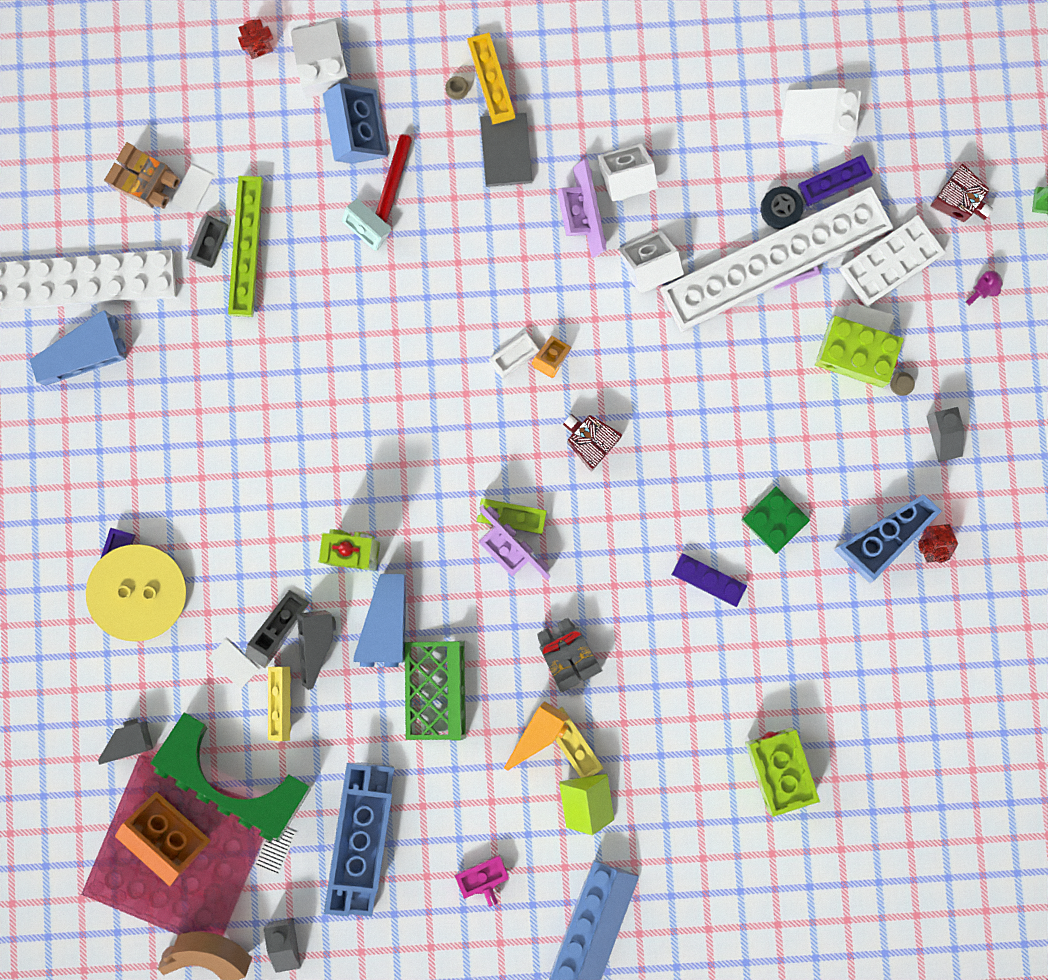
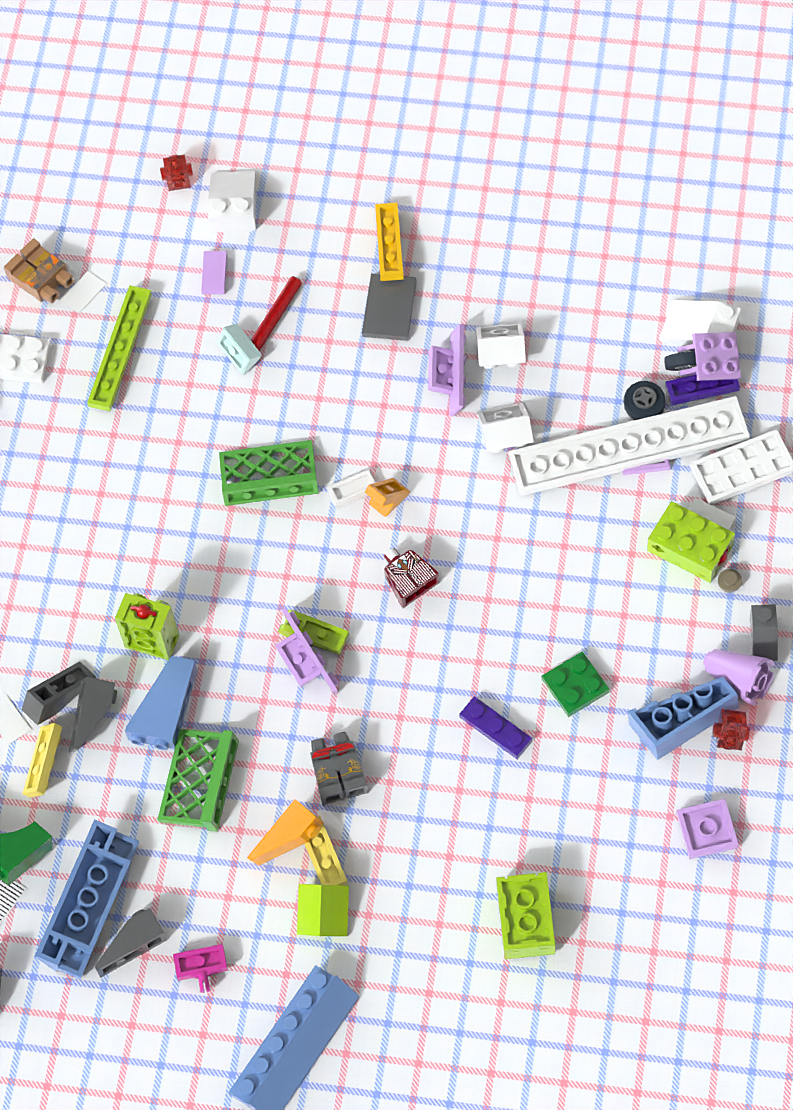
camera: 15 degrees right, 20 degrees down
dark grey slope [186,215,228,268] -> none
medium blue slope [323,83,388,164] -> none
dark tan plate [445,76,469,100] -> none
none -> dark grey slope [95,908,167,978]
none -> lavender tile [201,251,227,294]
none -> bright green fence [219,440,319,506]
none -> lavender plate [664,332,741,381]
none -> lavender plate [676,799,739,859]
none -> lavender cone [703,649,775,705]

